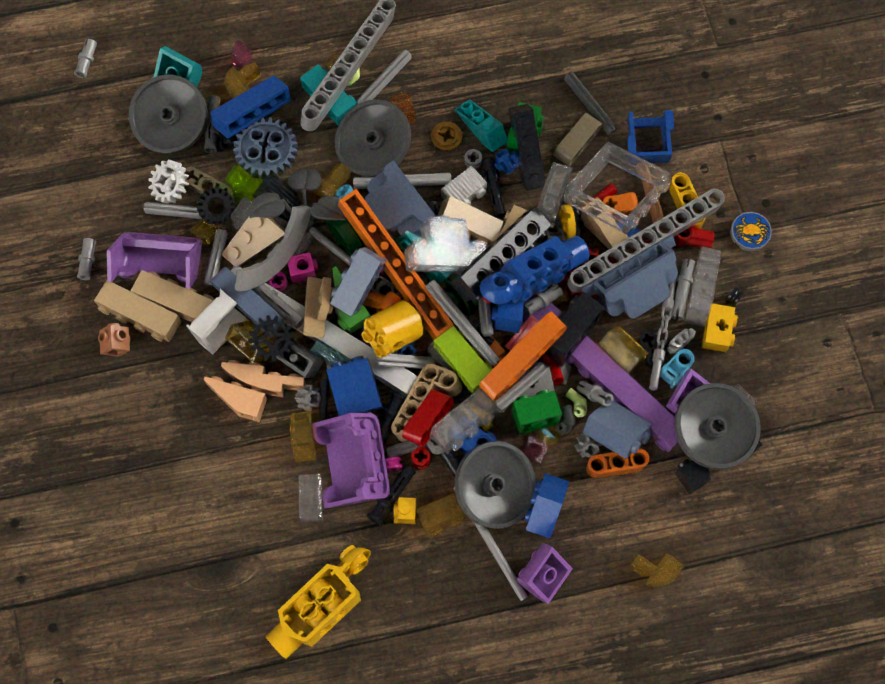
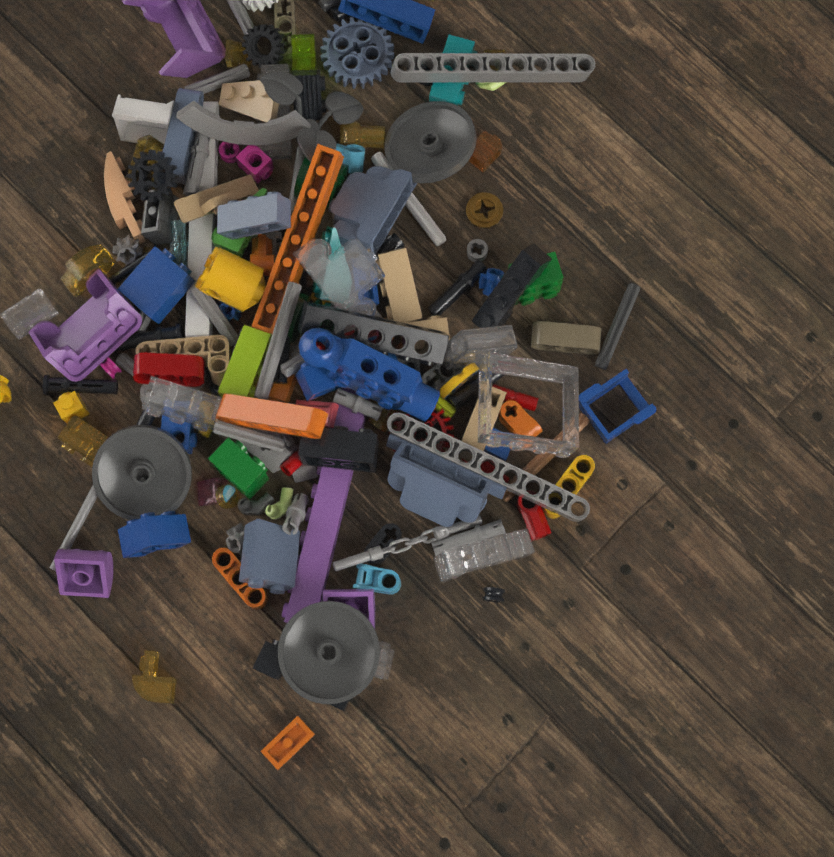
camera: 60 degrees right, 5 degrees up
tan brick [94,280,182,342] -> none
nougat brick [98,323,130,357] -> none
tan brick [131,270,215,322] -> none
light nougat slope [204,376,267,422] -> none
light grey axle [356,50,412,105] -> none
red bush [411,447,431,470] -> none
white brick [441,166,487,205] -> none
teal slope [454,99,508,152] -> none
clear yellow brick [598,326,649,373] -> none
light grey gear [667,328,696,354] -> none
yellow brick [701,303,738,352] -> none
tile [730,212,772,252] -> none
none -> orange plate [260,716,315,770]

